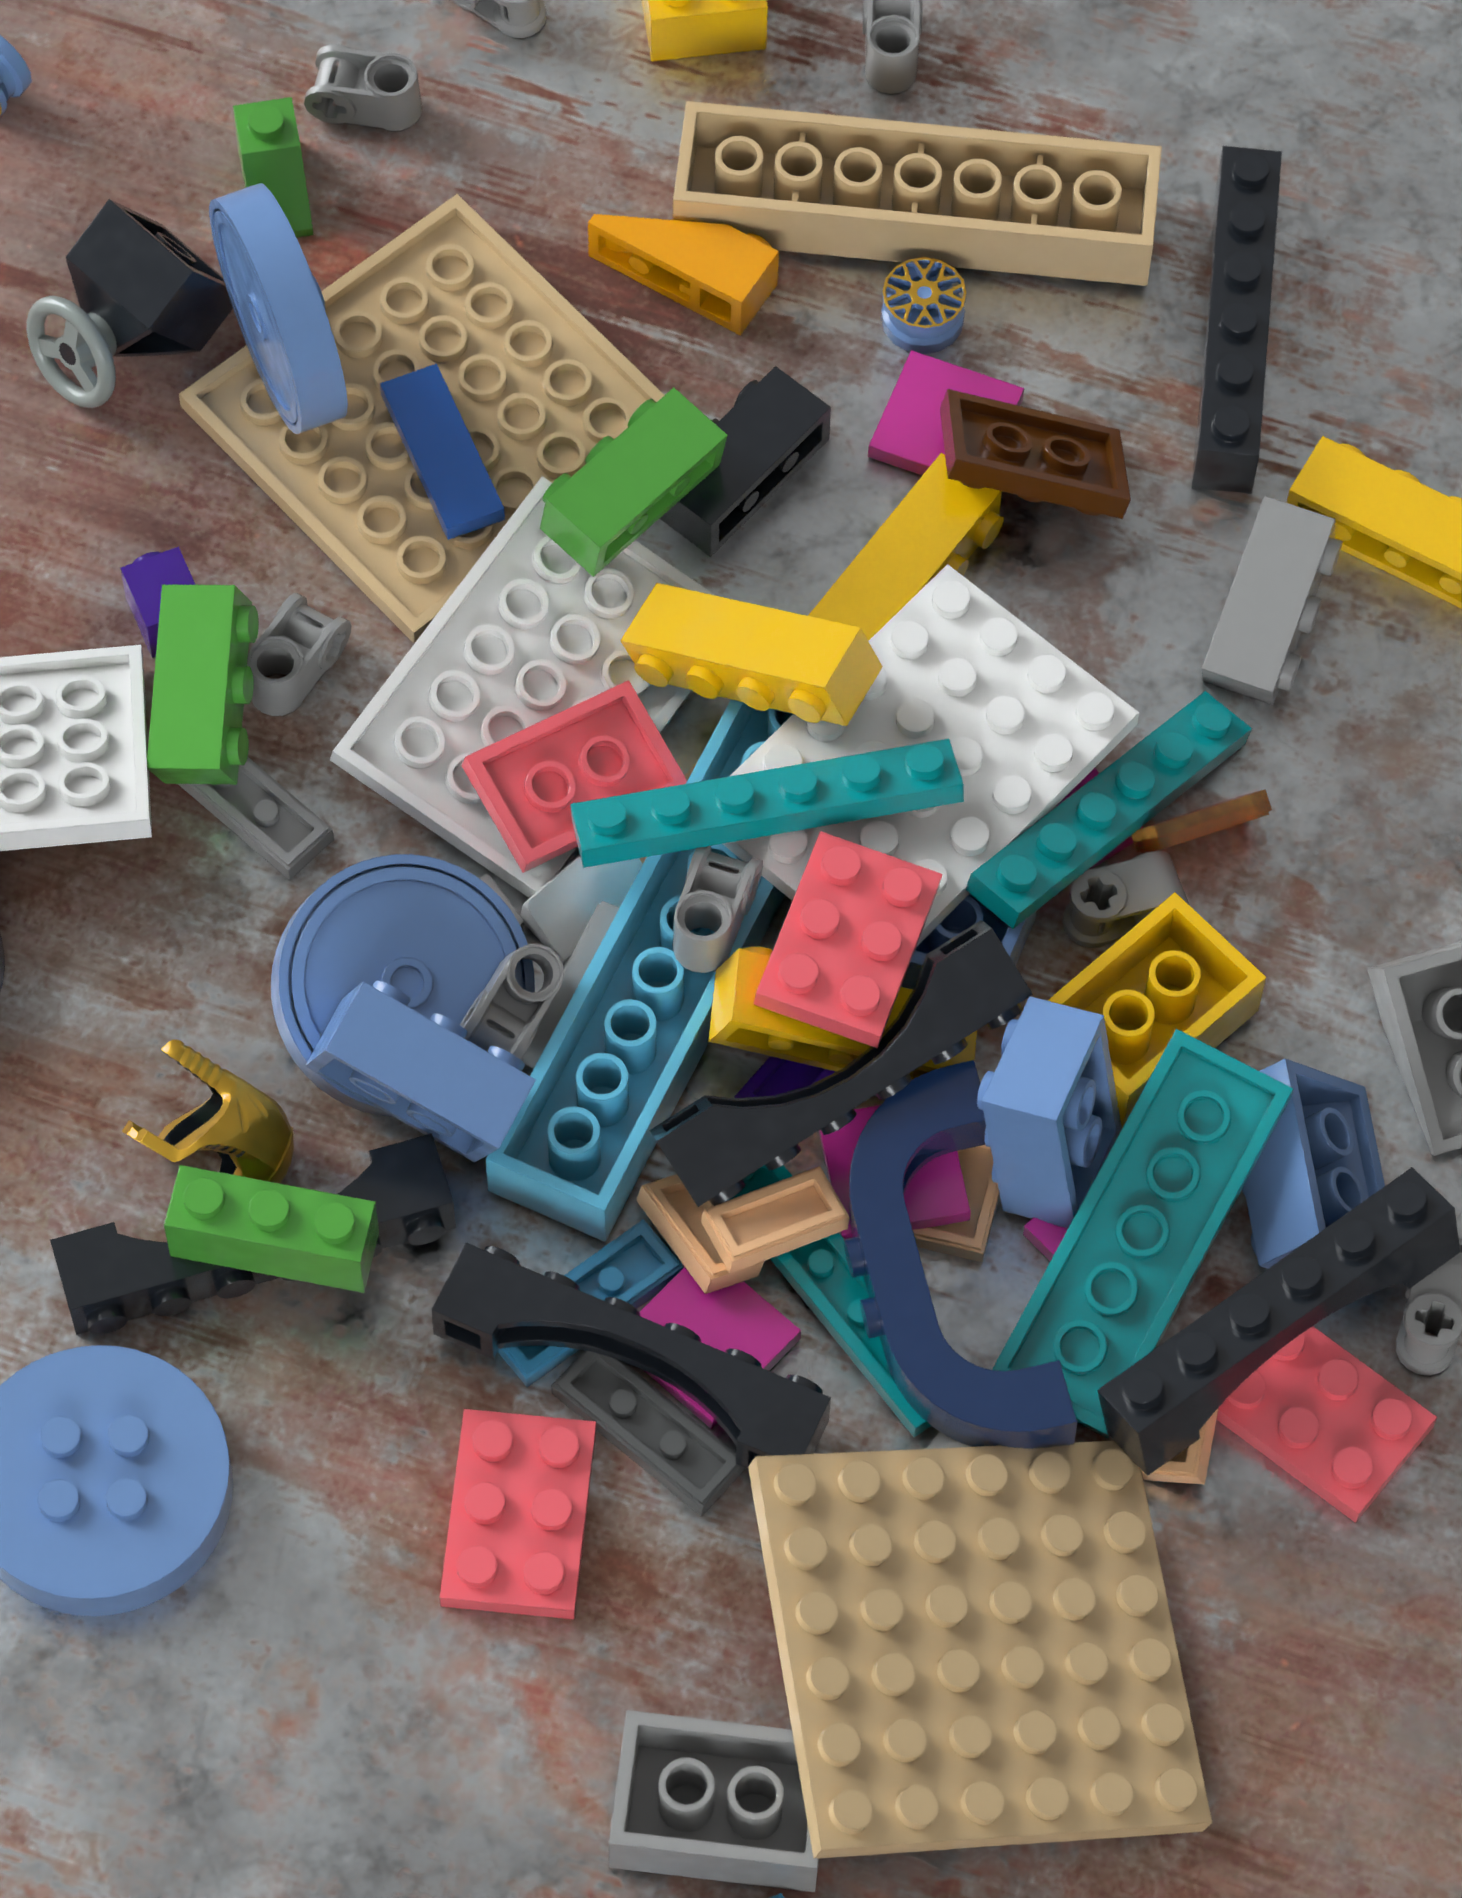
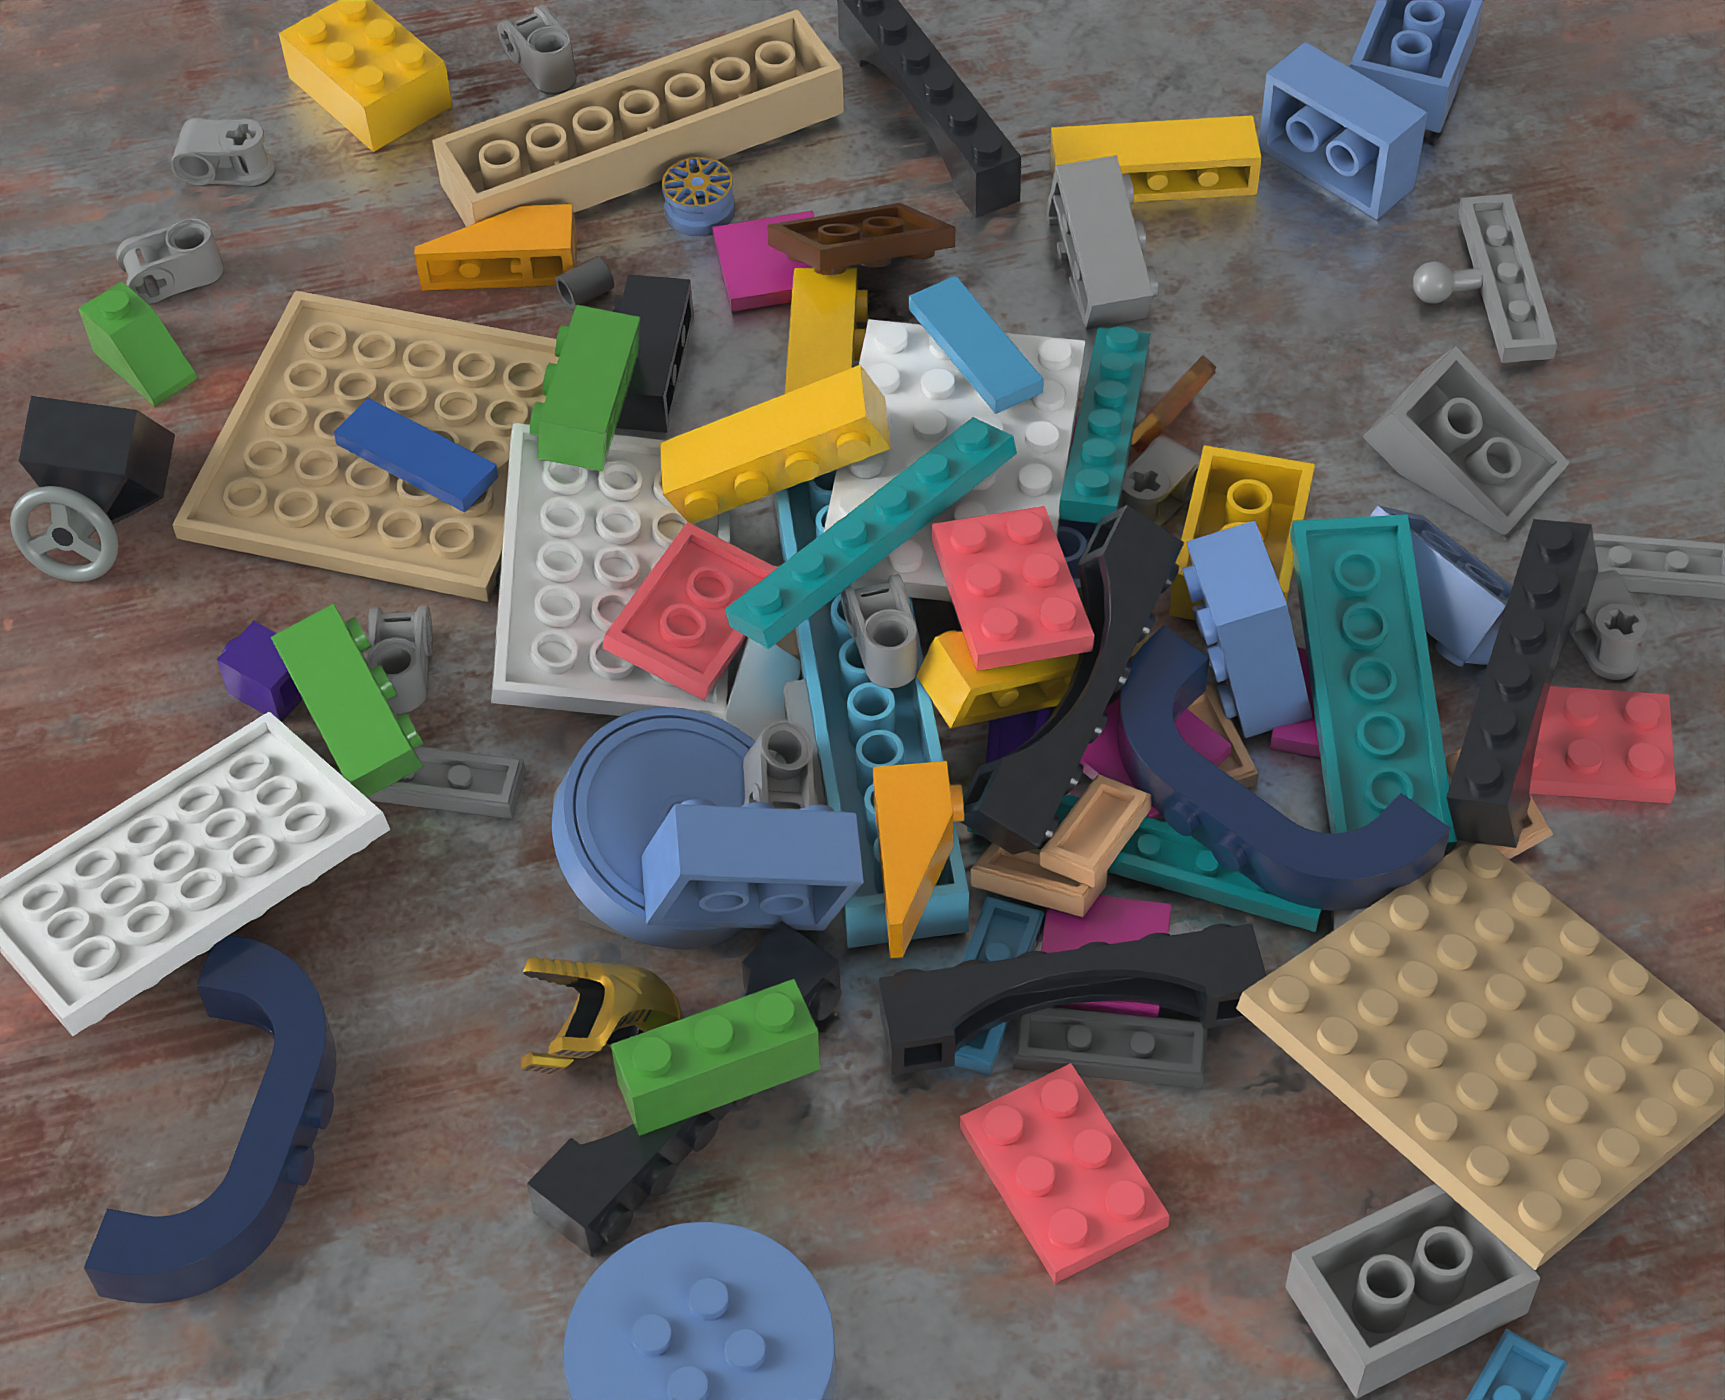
camera: 30 degrees left, 10 degrees down
medium blue brick [209,183,348,434] -> none
none -> dark grey hinge [555,256,614,309]
none -> light orange slope [873,761,964,958]
none -> dark azure tile [909,275,1044,414]

